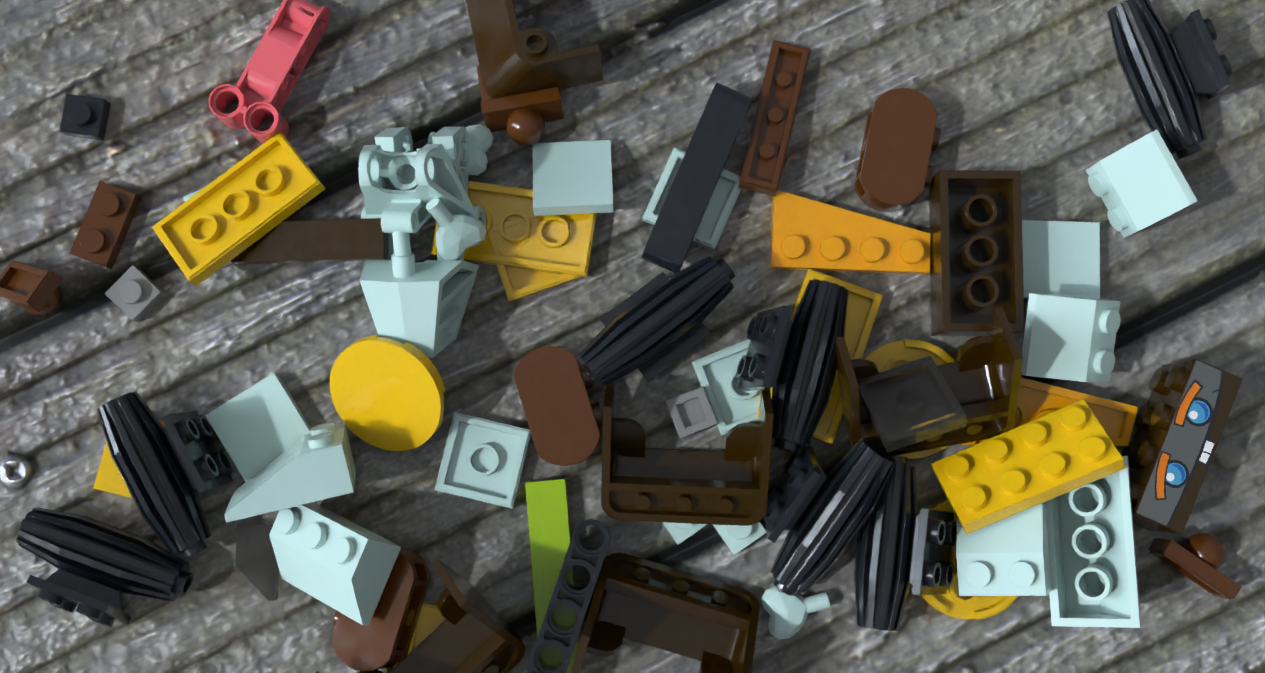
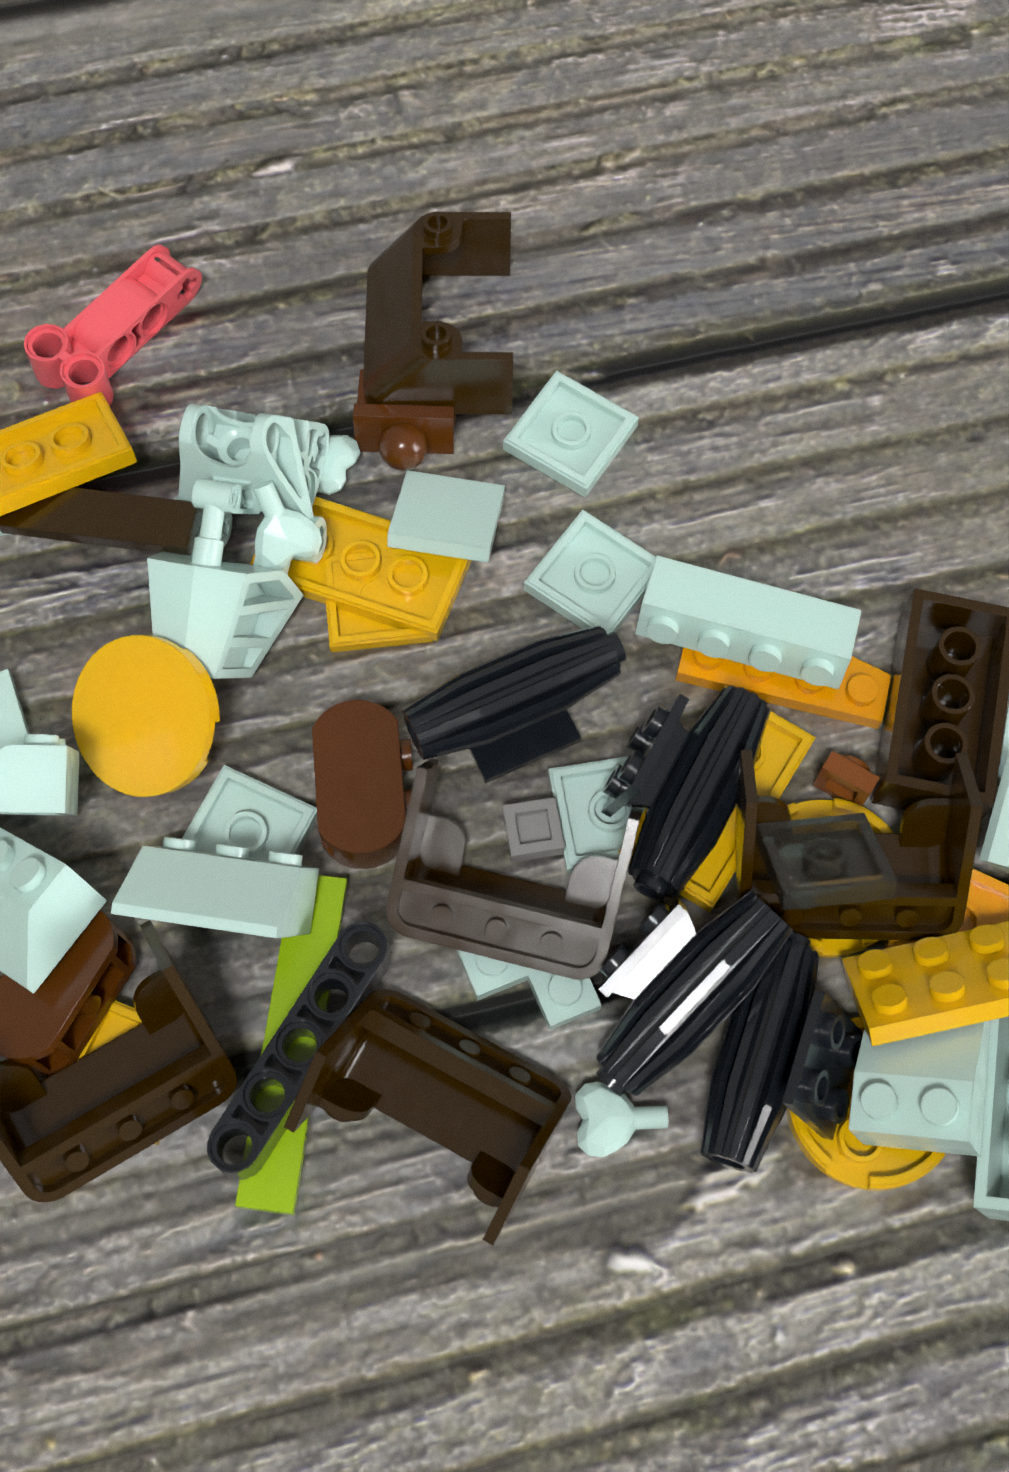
camera: 10 degrees right, 15 degrees down
black beam [641,82,753,273] -> none
reddish brown tile [738,40,811,197] -> none
reddish brown brick [854,88,941,212] -> none
none -> light aqua slope [111,837,319,938]
none -> light aqua tile [503,370,639,498]
none -> light aqua brick [635,555,862,690]
none -> dark orange plate [813,750,880,806]

